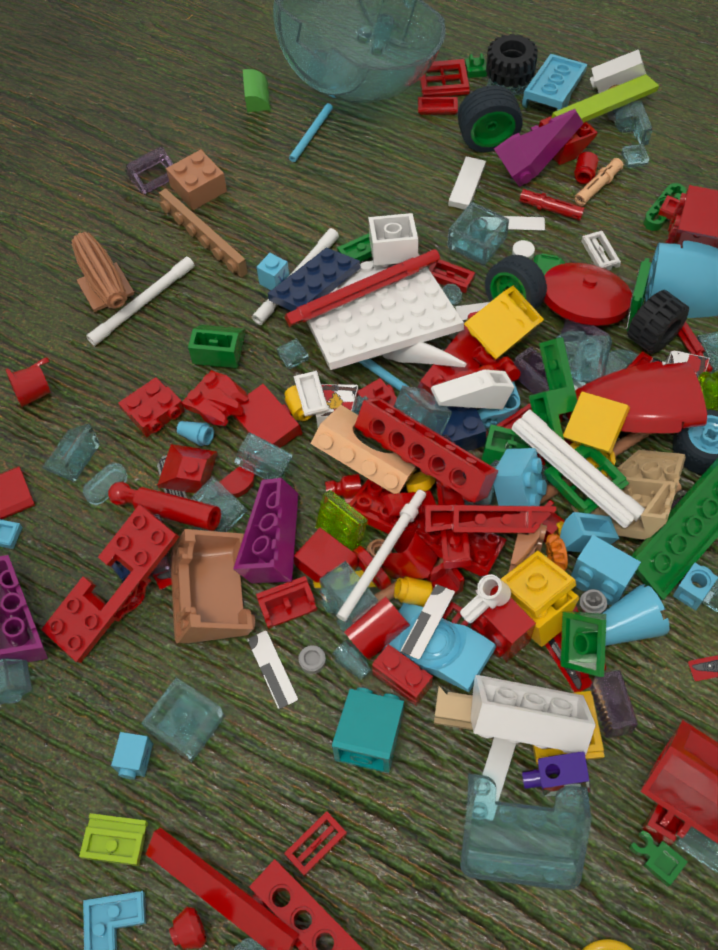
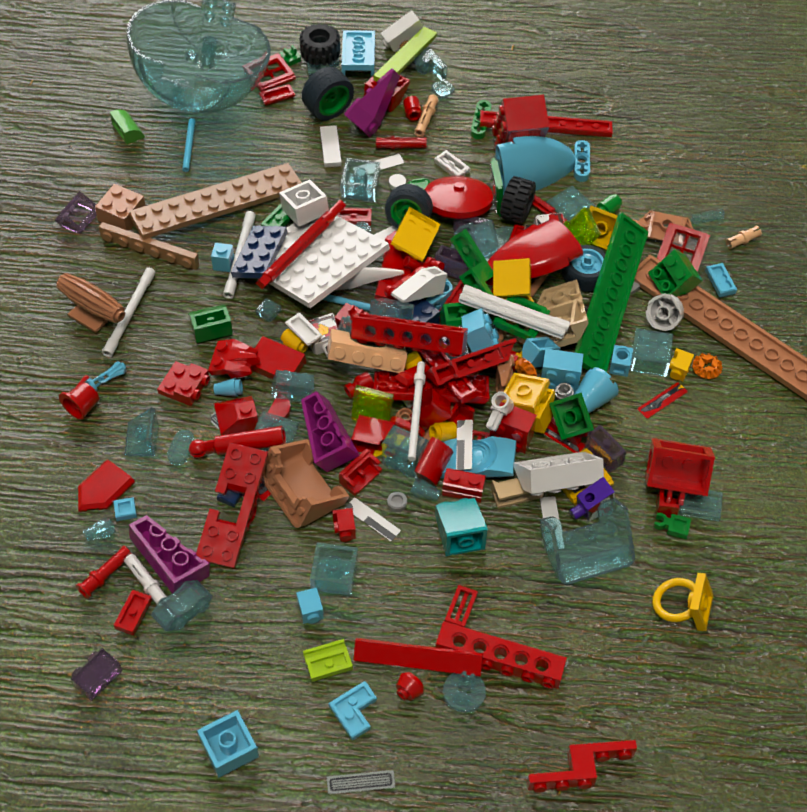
camera: 30 degrees left, 5 degrees down
none -> medium azure piece [85,361,126,391]
none -> plate [129,163,302,240]
none -> red brick [332,508,356,542]

